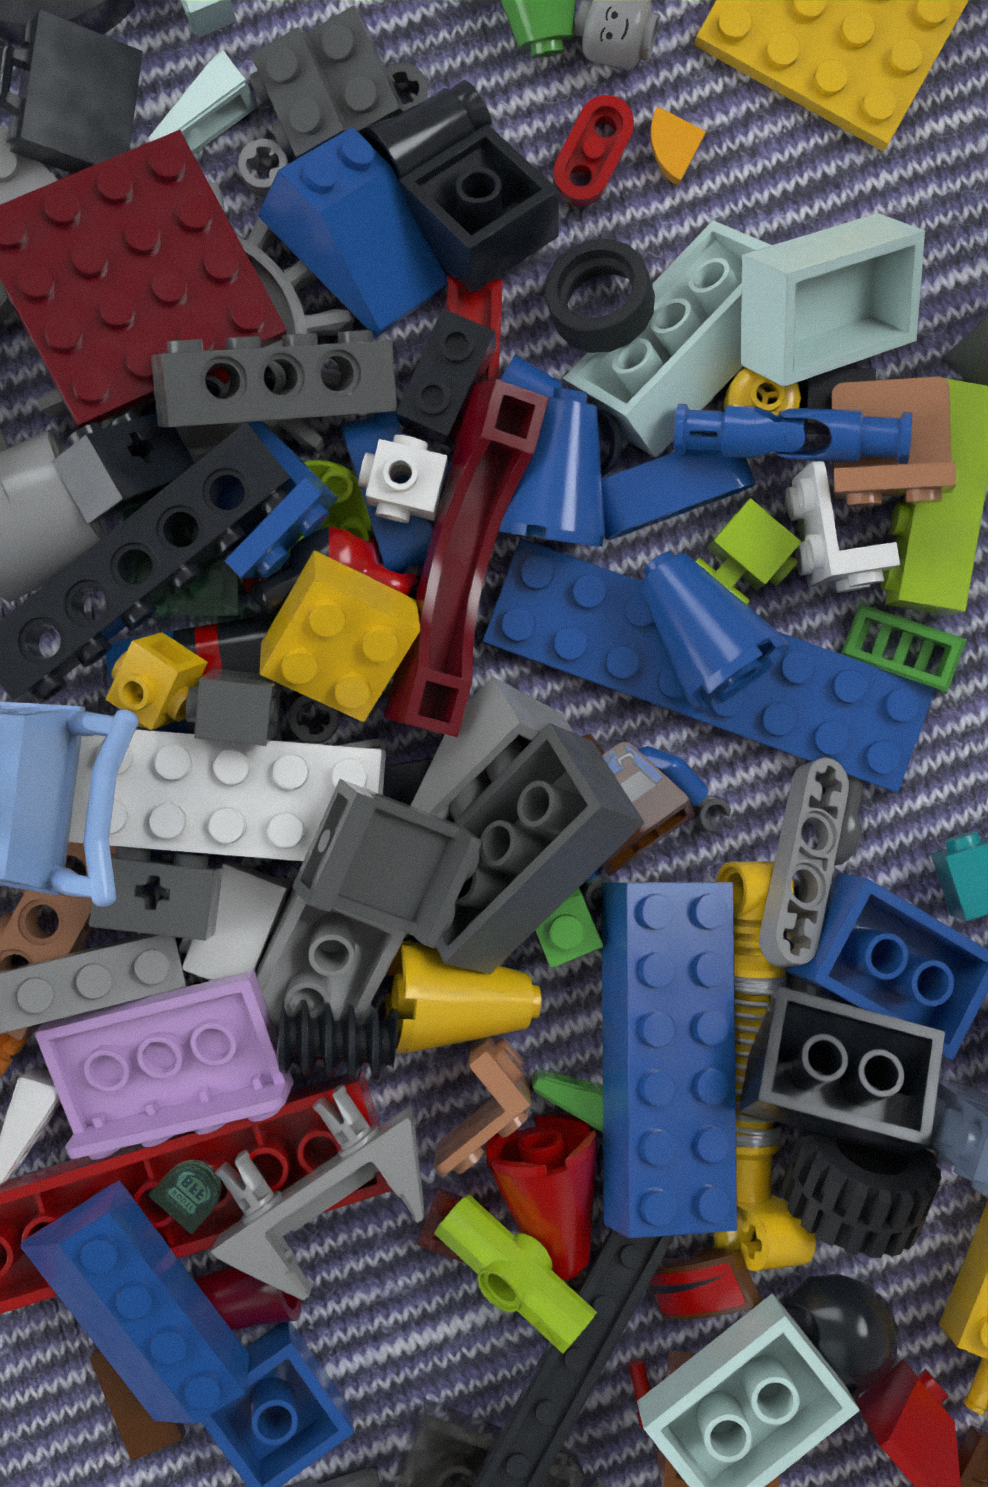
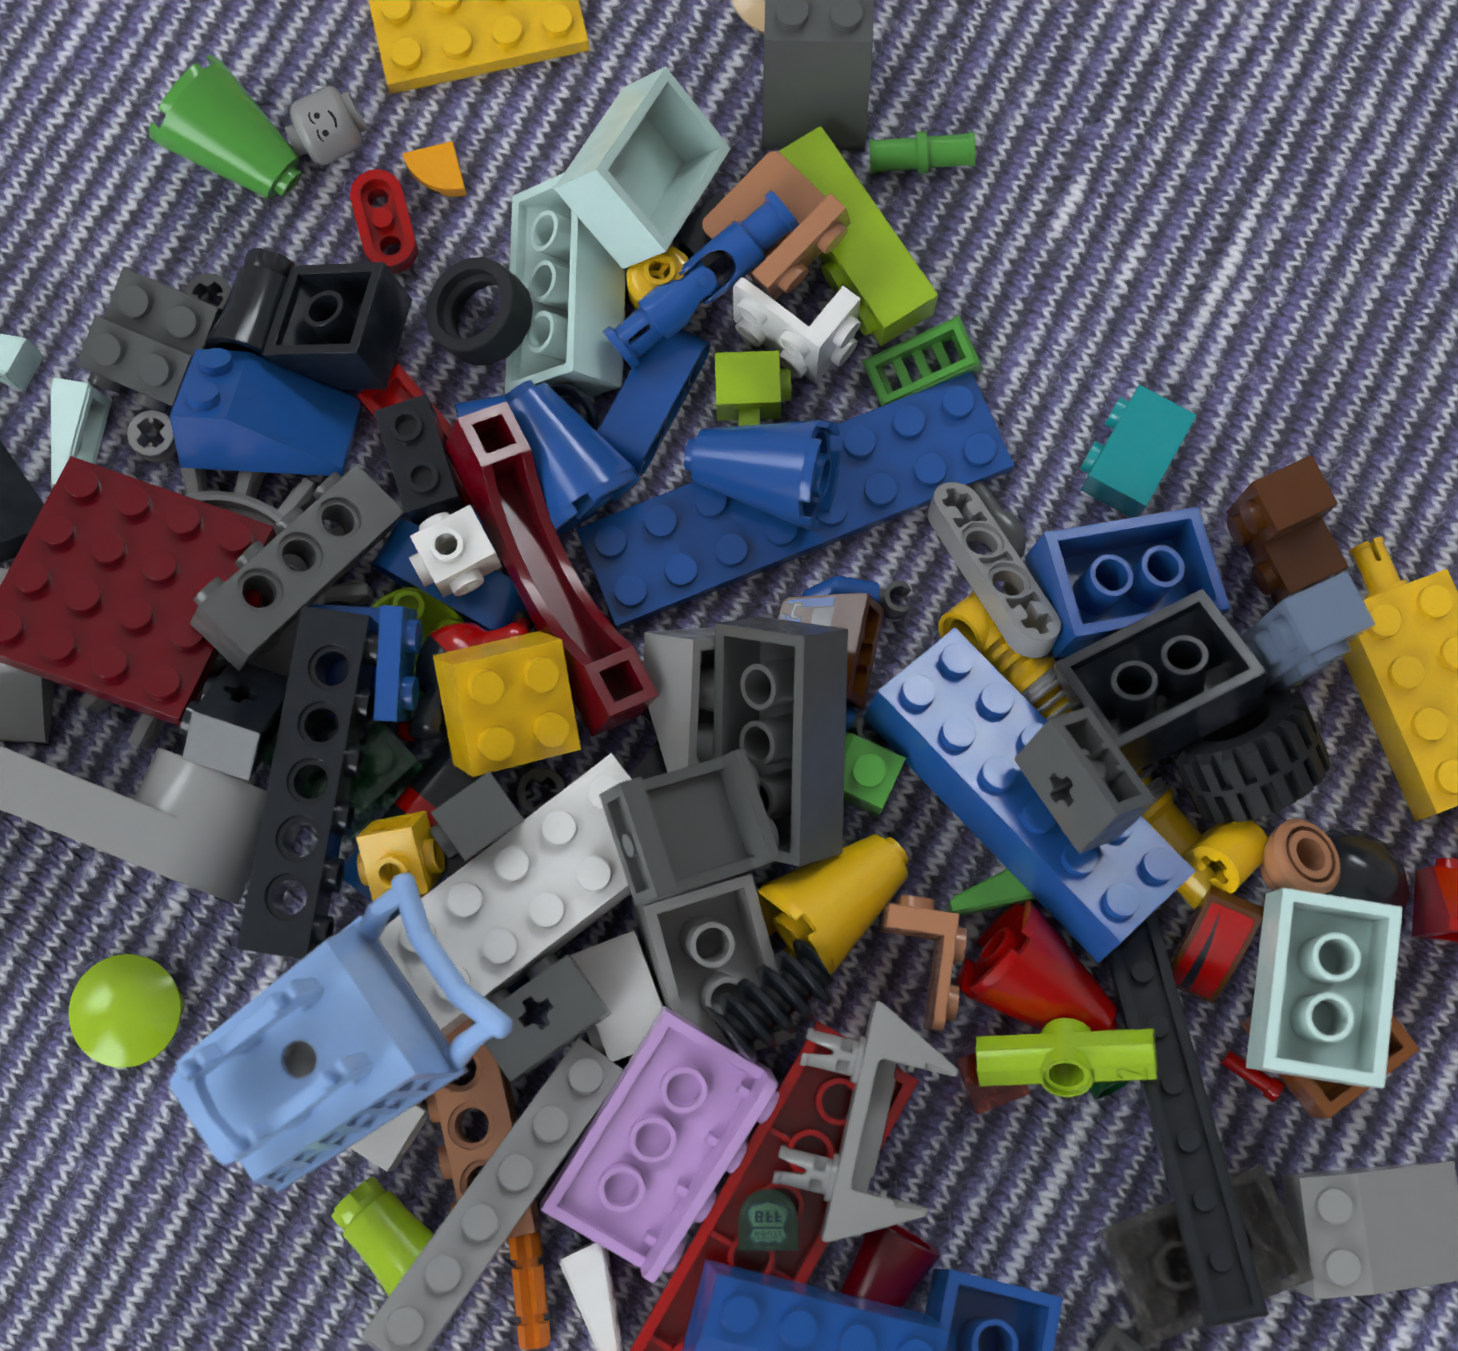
camera: 40 degrees left, 10 degrees down
none -> dark grey brick [1014,707,1156,854]
none -> nougat brick [1261,819,1341,894]

